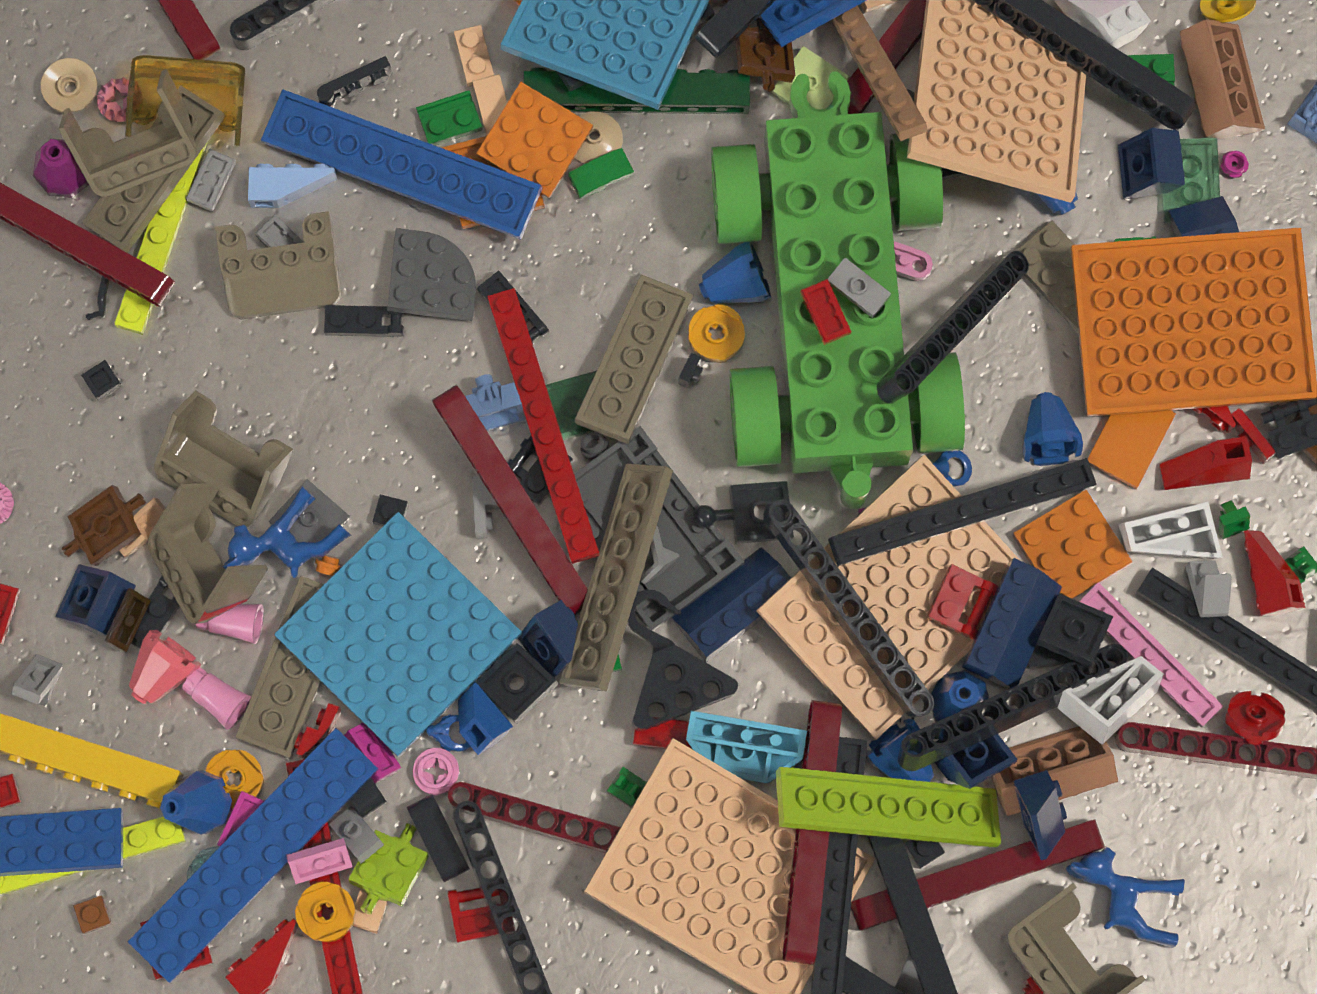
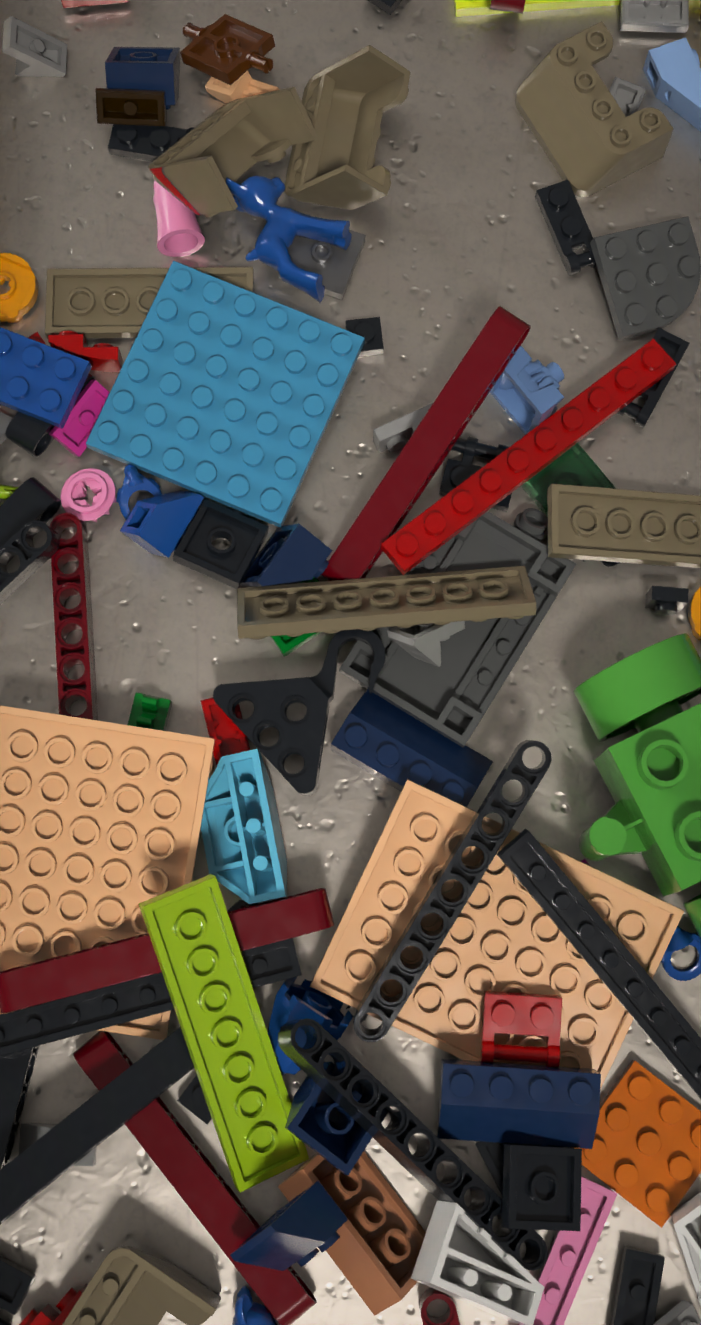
camera: 70 degrees right, 0 degrees up
coral cone [129,630,202,704] -> none
bright pink plant [182,668,251,730] -> none
orange plate [315,555,343,576] -> none
black plate [693,481,794,544] -> none
blue cone [931,670,989,722] -> none

